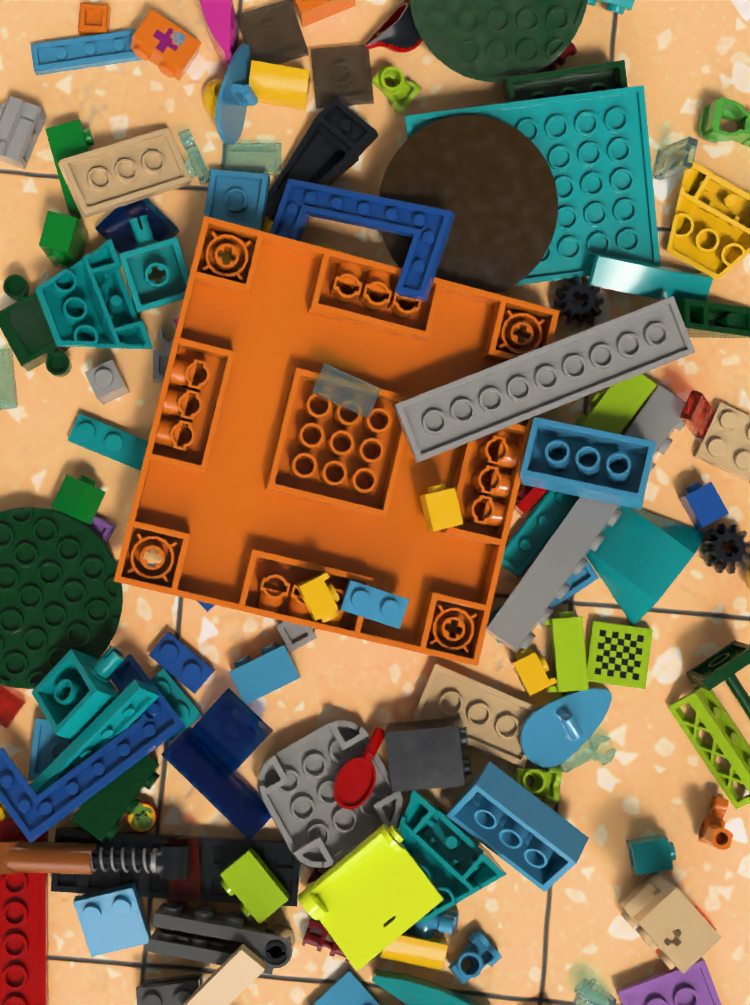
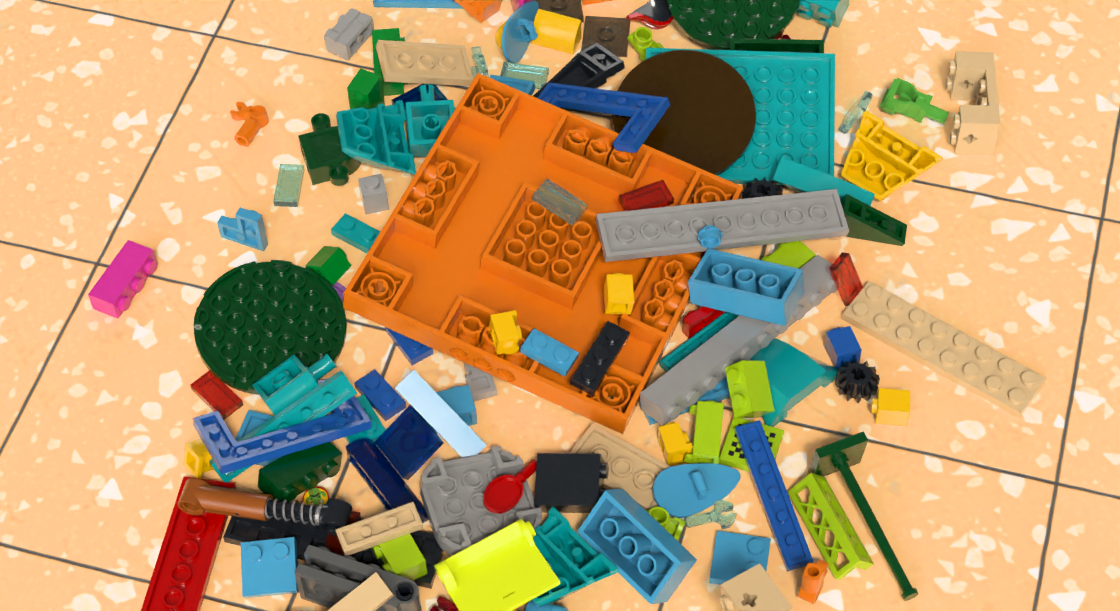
camera: 15 degrees right, 30 degrees down
none -> tan tile [336,502,423,555]
none -> tile [395,370,487,458]
none -> black plate [570,321,630,396]
none -> clear red tile [618,180,674,211]
none -> dark azure plate [698,225,723,248]
none -> dark azure plate [709,531,771,585]
none -> lime brick [725,360,775,418]
none -> blue tile [735,420,813,572]

